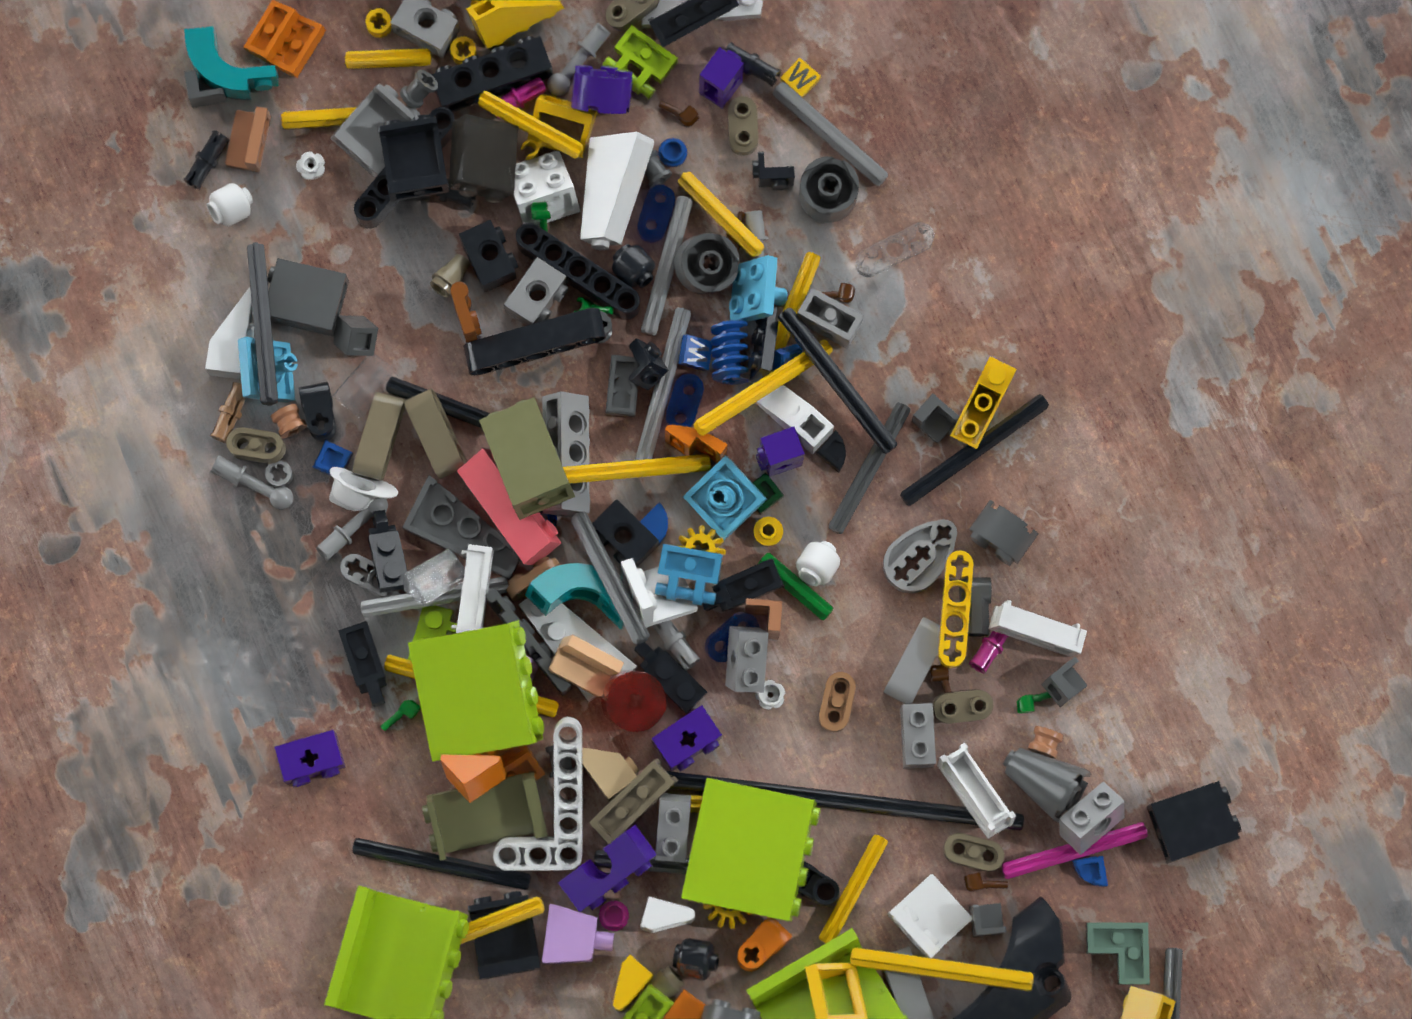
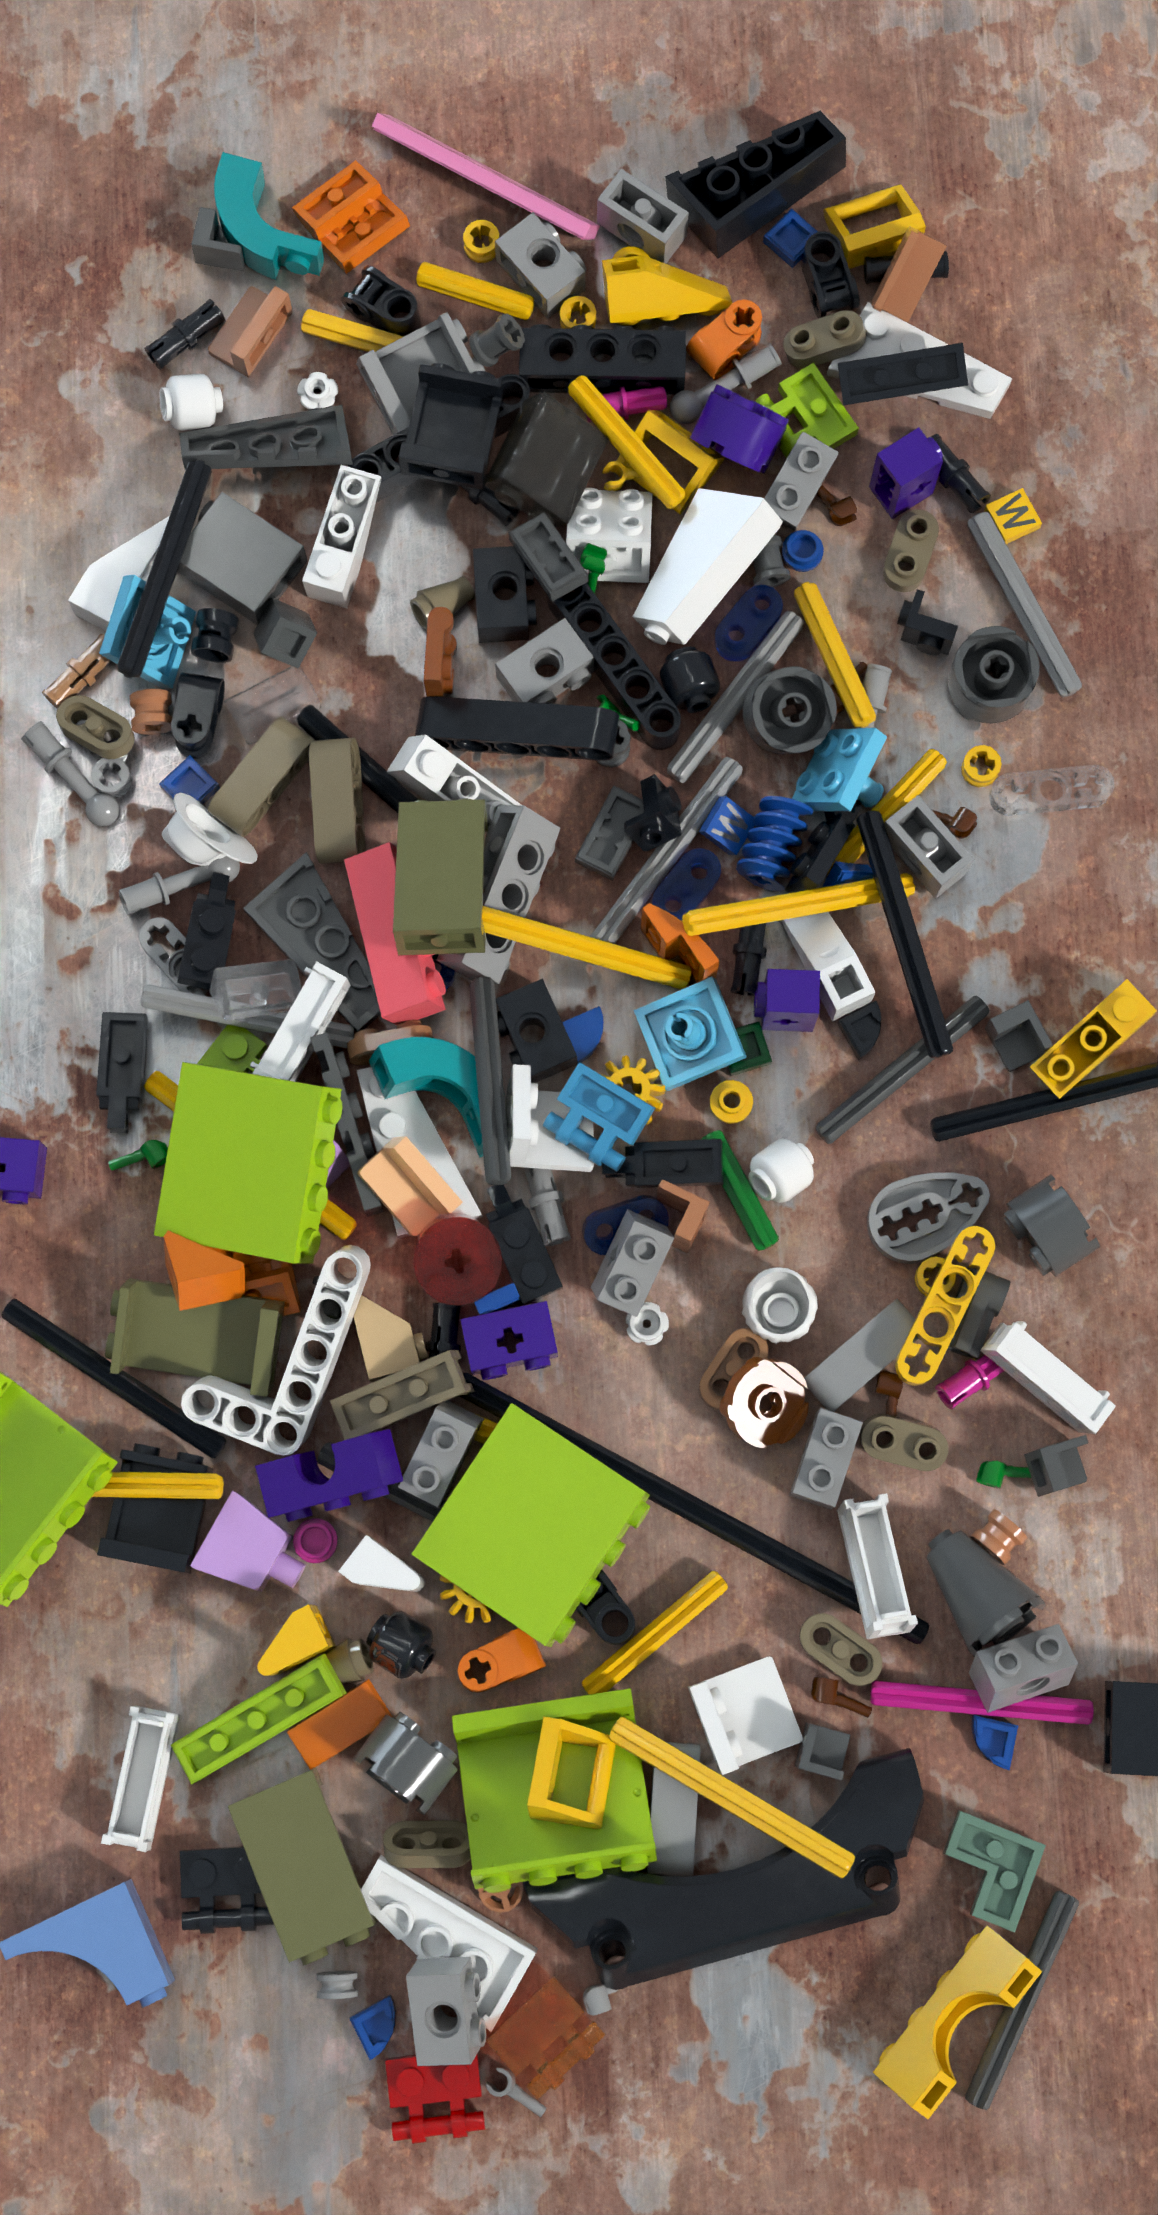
camera: 25 degrees right, 0 degrees up
none -> dark grey wing [179,405,353,470]
none -> black wheel [191,608,239,663]
none -> white slope [302,465,382,608]
none -> black piece [341,265,421,336]
none -> white slope [387,735,521,834]
none -> black pin [426,1303,461,1358]
none -> blue tile [473,1283,520,1315]
none -> dark grey plate [508,512,588,602]
none -> orange piece [686,299,762,380]
none -> plate [719,1357,809,1448]
none -> black pin [730,923,767,996]
none -> white hair [742,1267,818,1344]
none -> light grey brick [764,431,839,531]
none -> yellow bush [914,1257,956,1297]
none -> yellow bush [961,745,1002,788]

